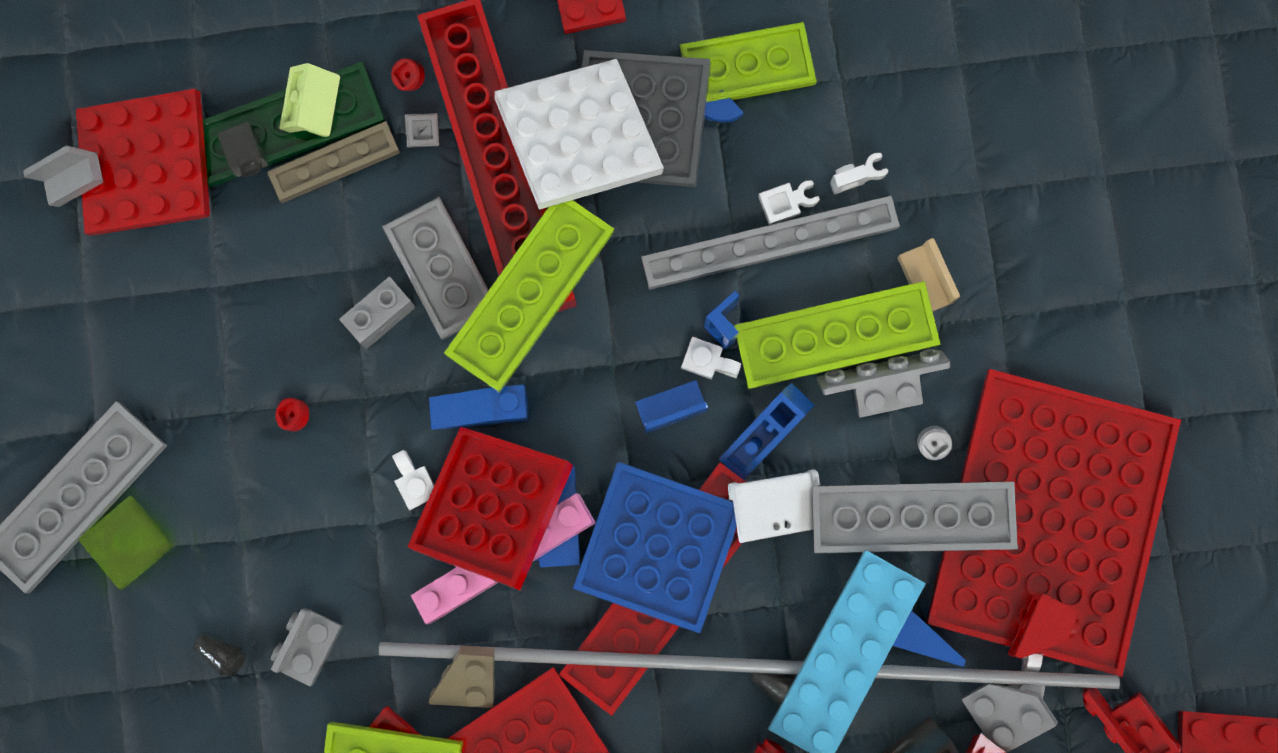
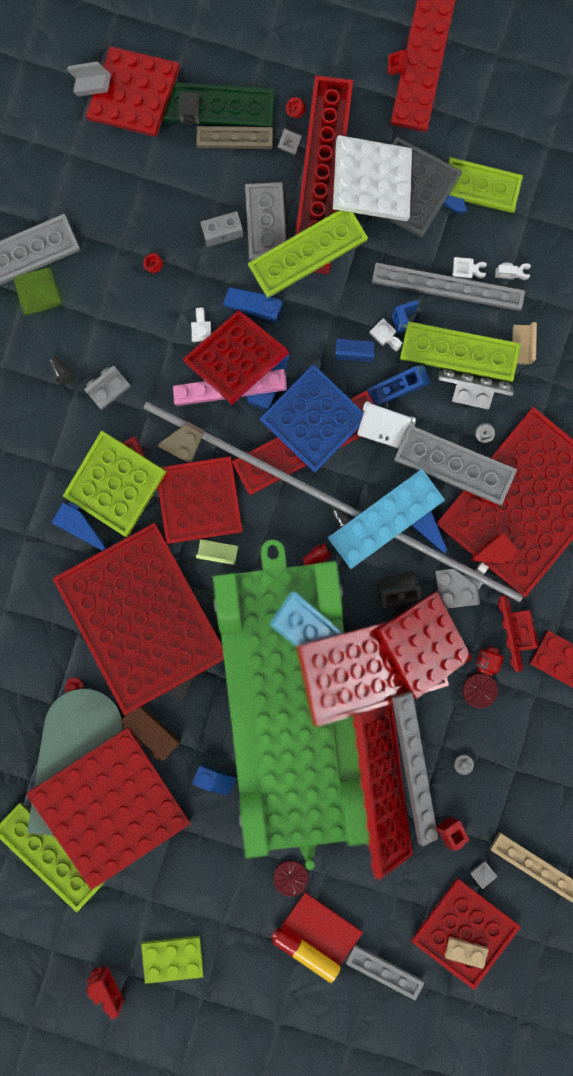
camera: 25 degrees right, 5 degrees up
yellowish green panel [279,63,340,137] -> none

